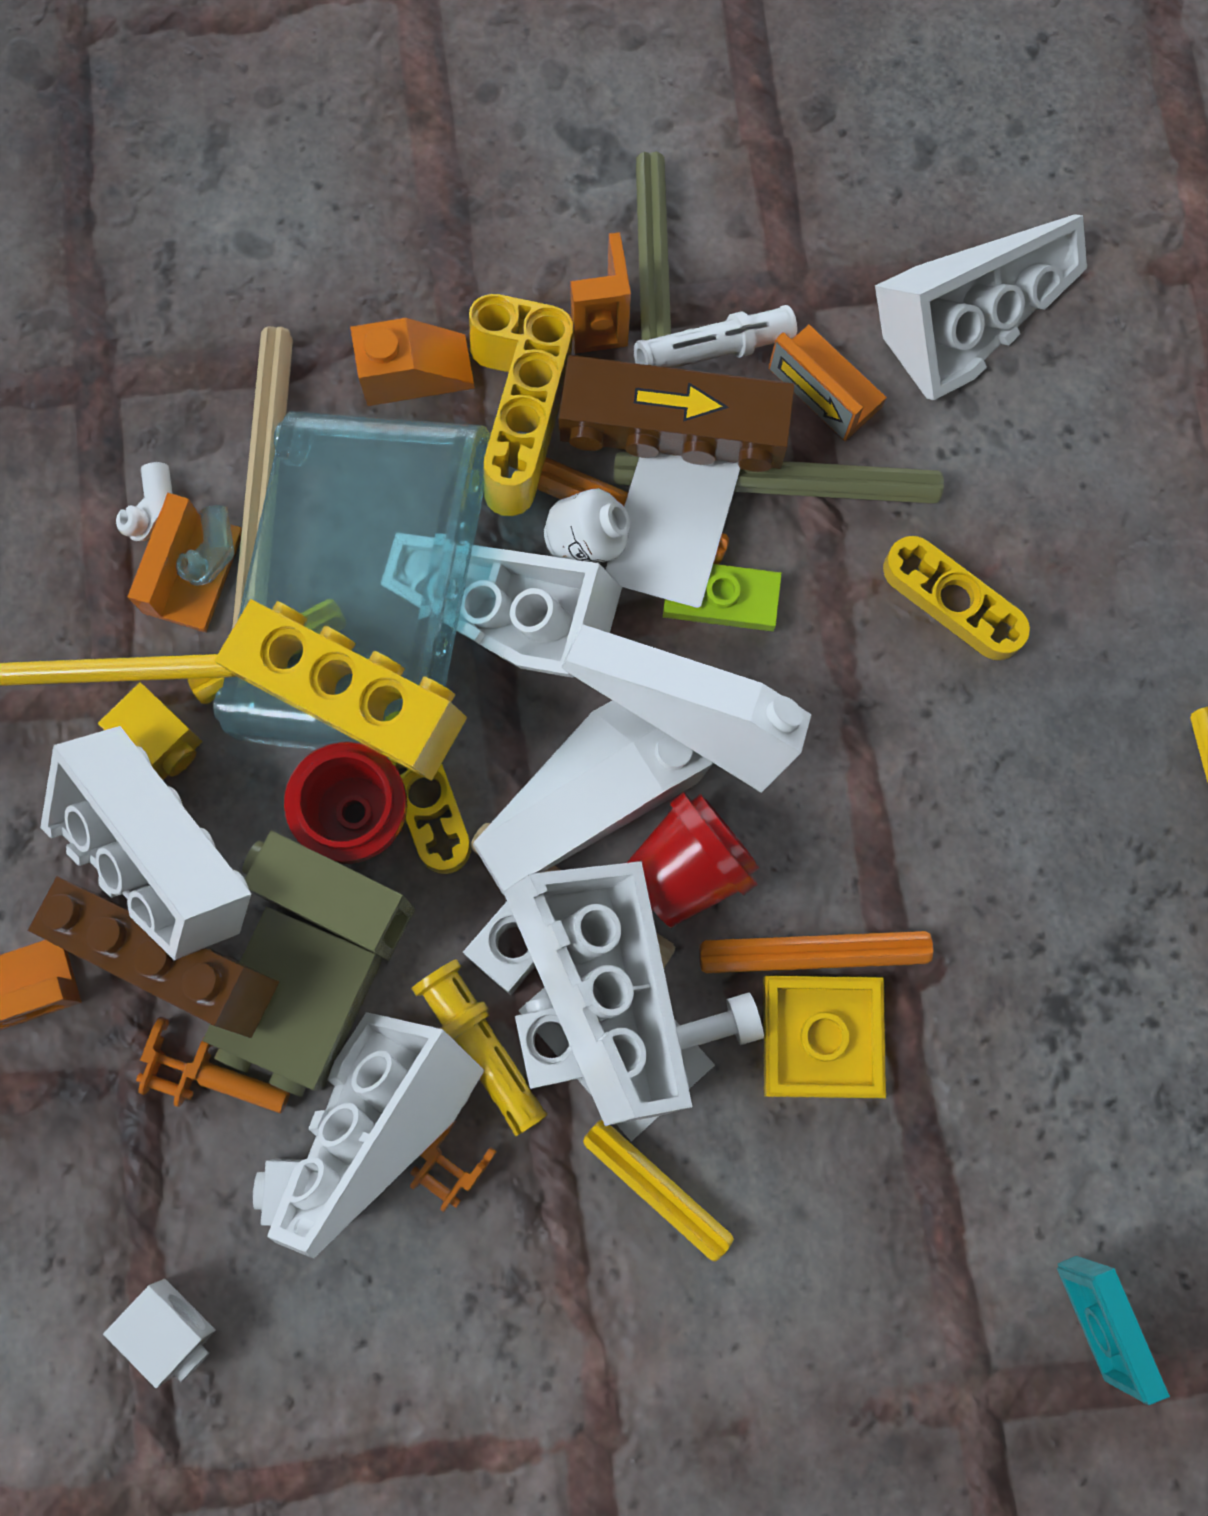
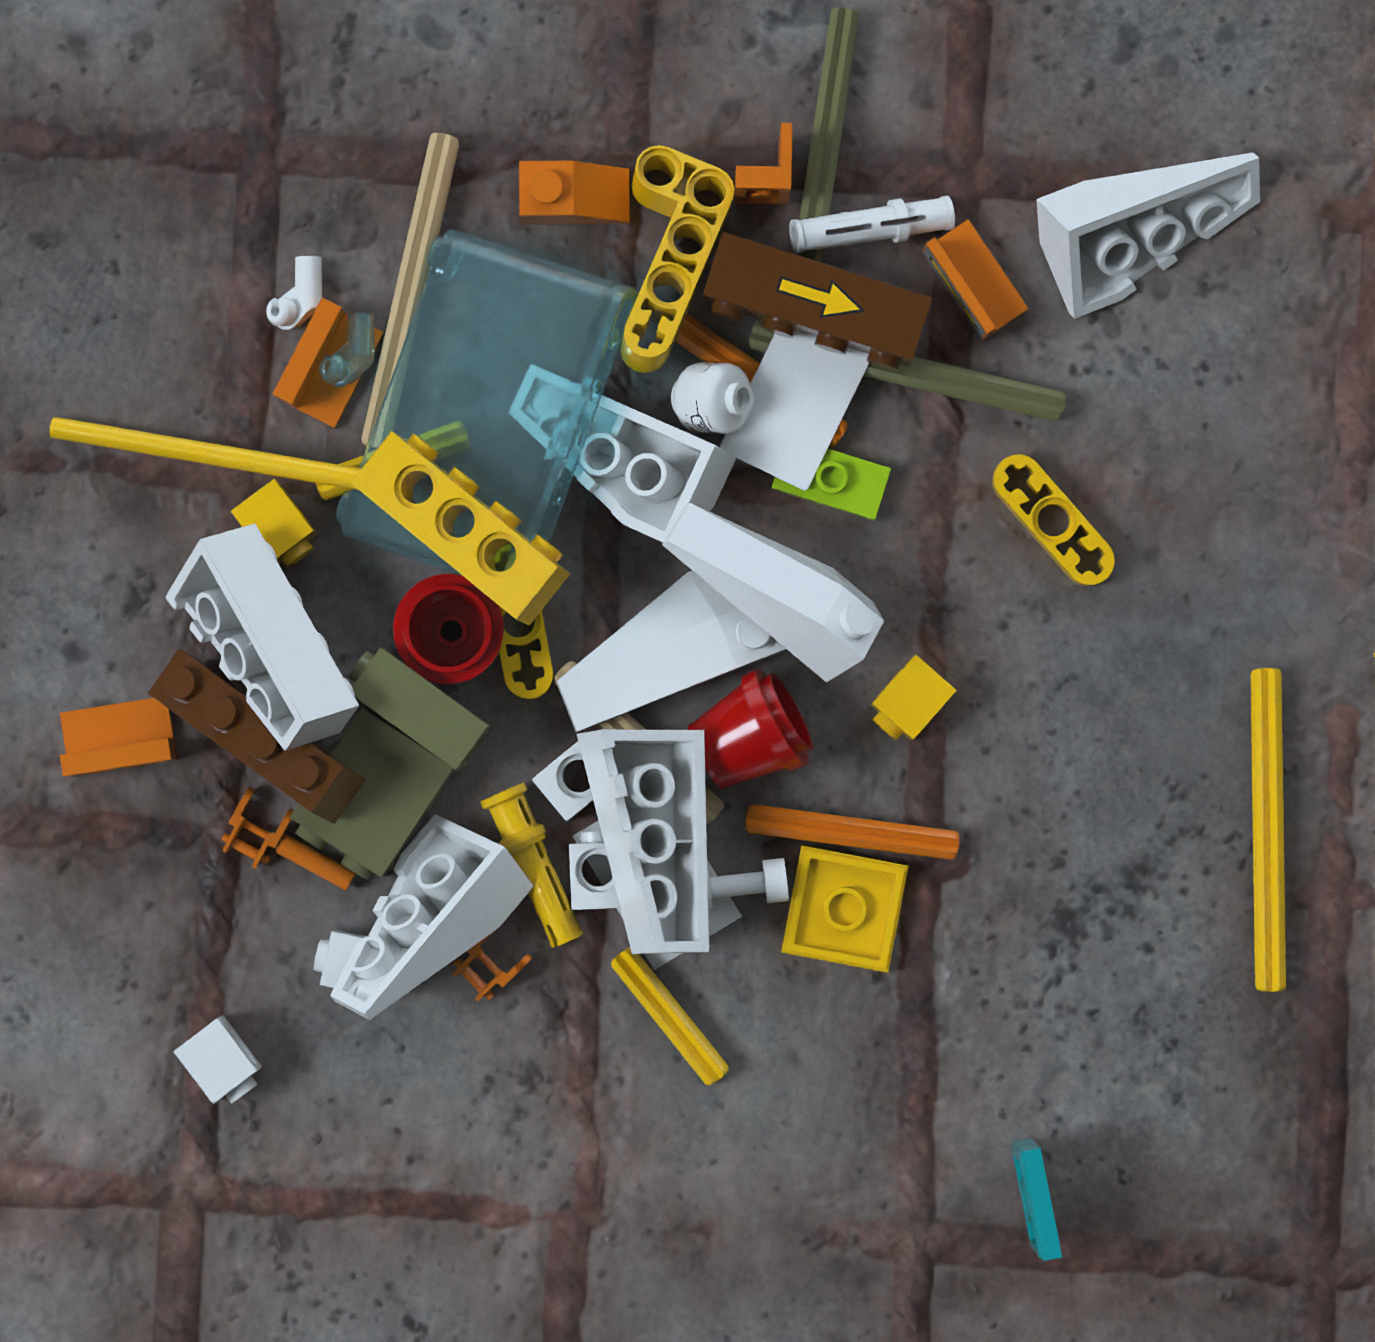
camera: 10 degrees right, 10 degrees up
none -> yellow brick [870,654,957,741]

